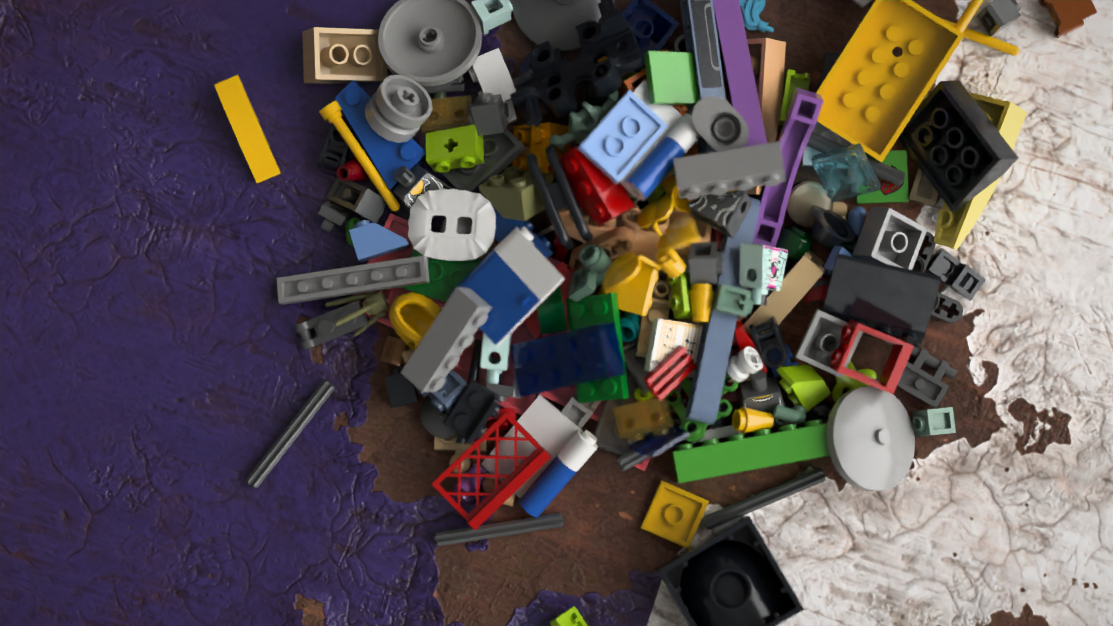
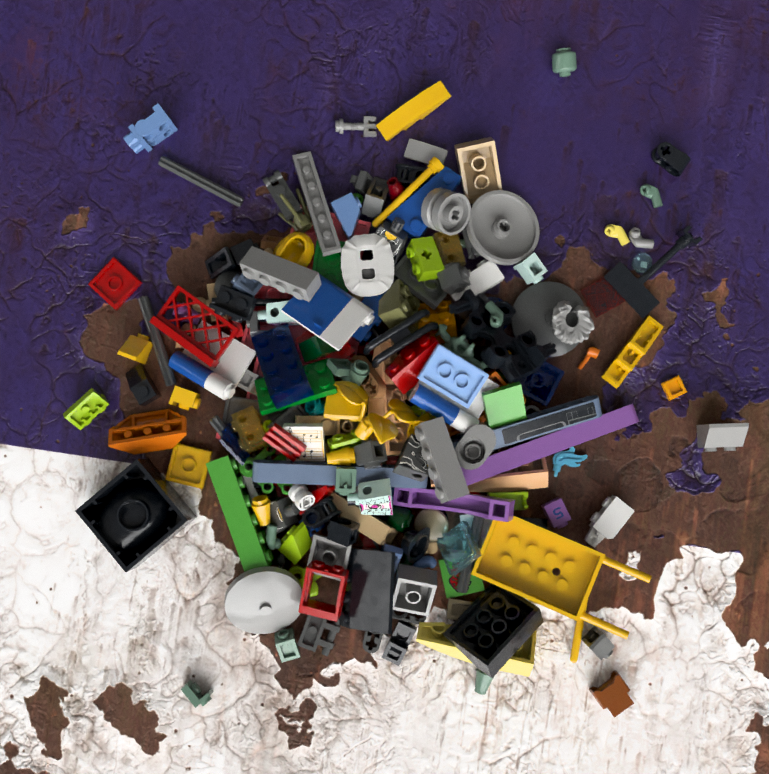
camera: 80 degrees right, 0 degrees up
dark grey axle [703,468,825,529] -> none
none -> red tile [88,257,142,310]
none -> orange wedge [108,409,187,455]
none -> yellow slope [117,333,153,364]
none -> medium blue hips [123,103,178,154]
none -> black slope [125,364,161,406]
none -> yellow brick [169,386,201,411]
none -> sand green bracket [181,680,213,708]
none -> black slope [205,246,238,279]
none -> black brick [327,516,360,547]
none -> light grey hinge [335,116,377,137]
none -> light grey slope [404,138,448,165]
none -> cone [474,668,494,695]
none -> sand green arm [485,301,504,328]
none -> medium lavender brick [541,497,571,529]

